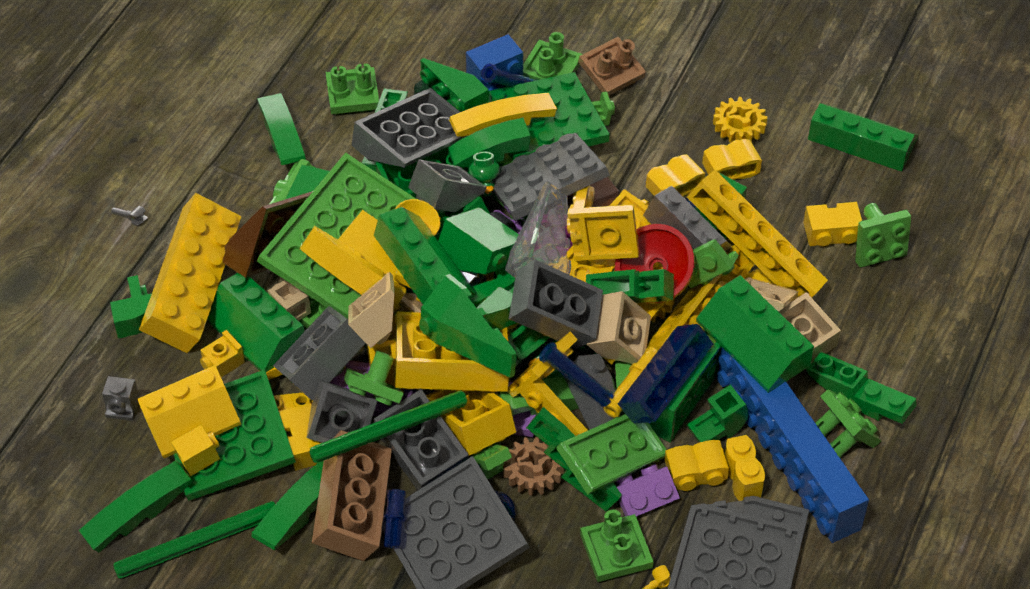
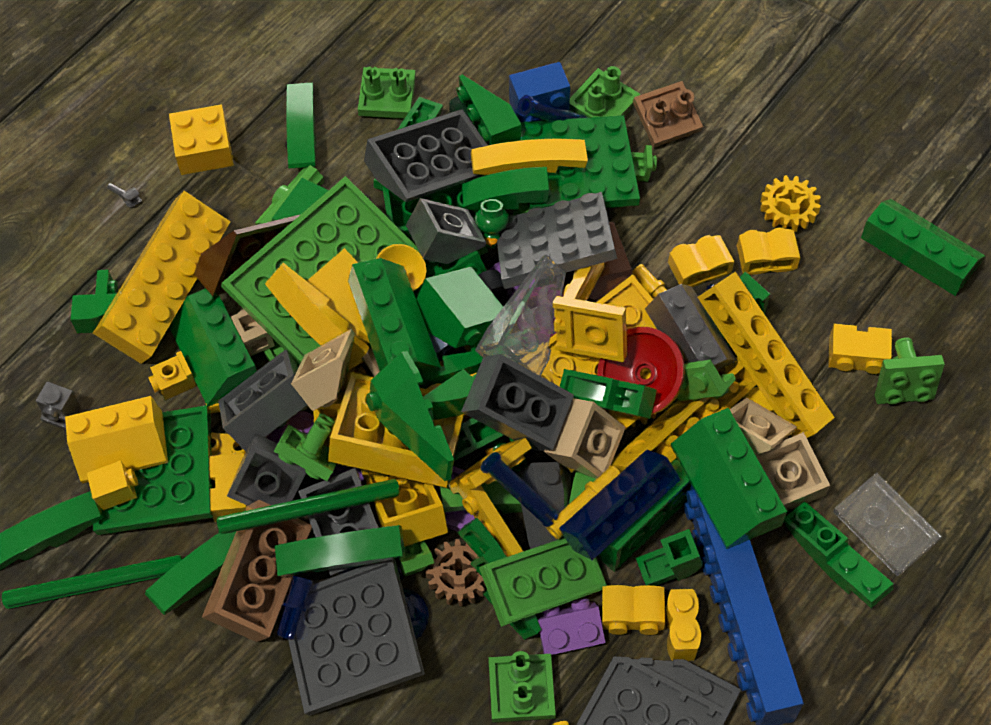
camera: 15 degrees right, 10 degrees up
bright green plate [815,389,881,458] -> none
none -> yellow brick [169,104,234,175]
none -> green slope [275,525,405,577]
none -> clear tile [833,473,942,576]

